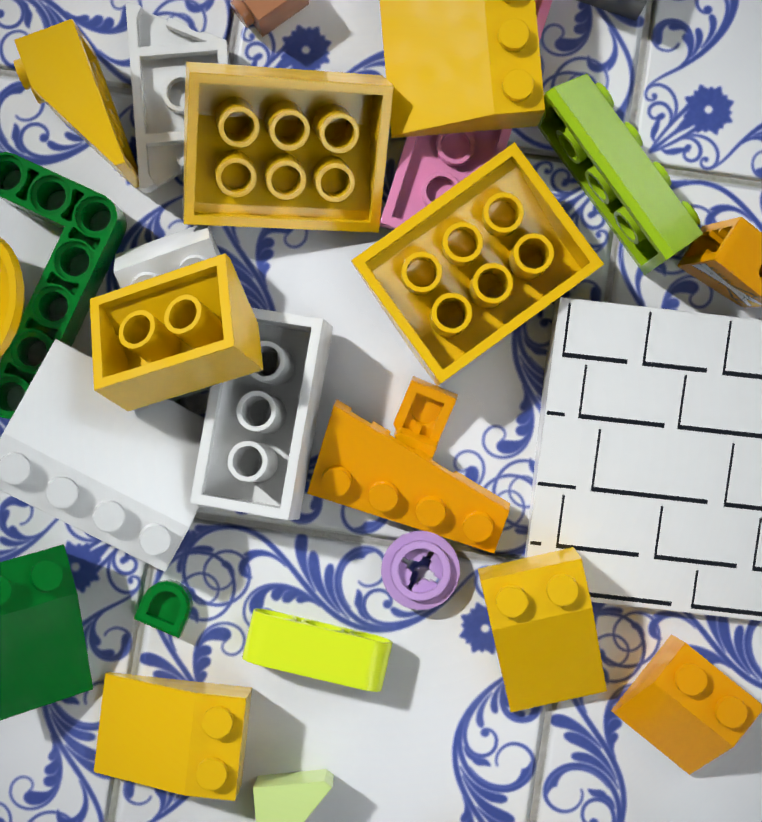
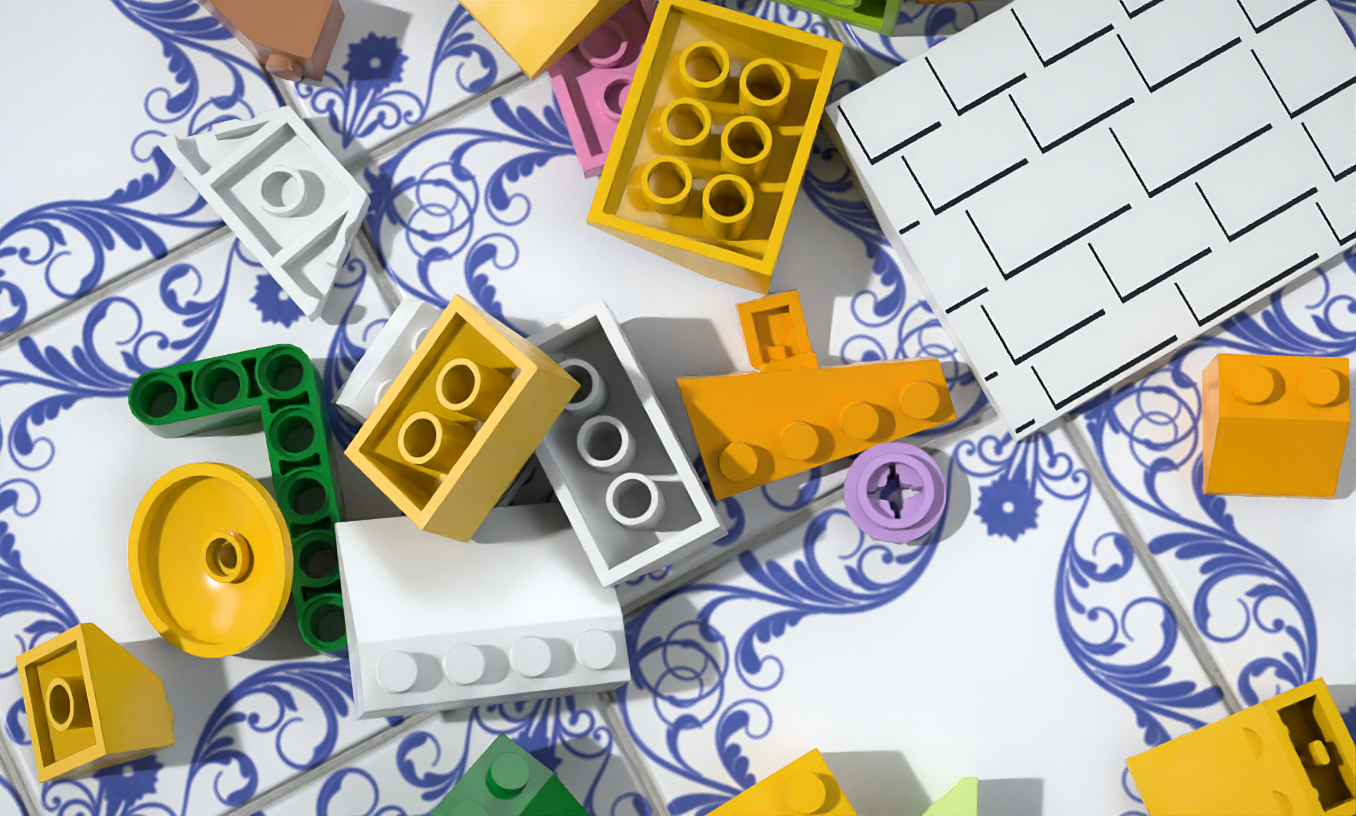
camera: 30 degrees left, 10 degrees down
yellow slope [13,19,139,188] -> none
green tile [134,580,193,638] -> none
yellow slope [183,61,394,233] -> none
neon yellow beam [242,608,393,692] -> none
yellow slope [478,547,607,712] -> none

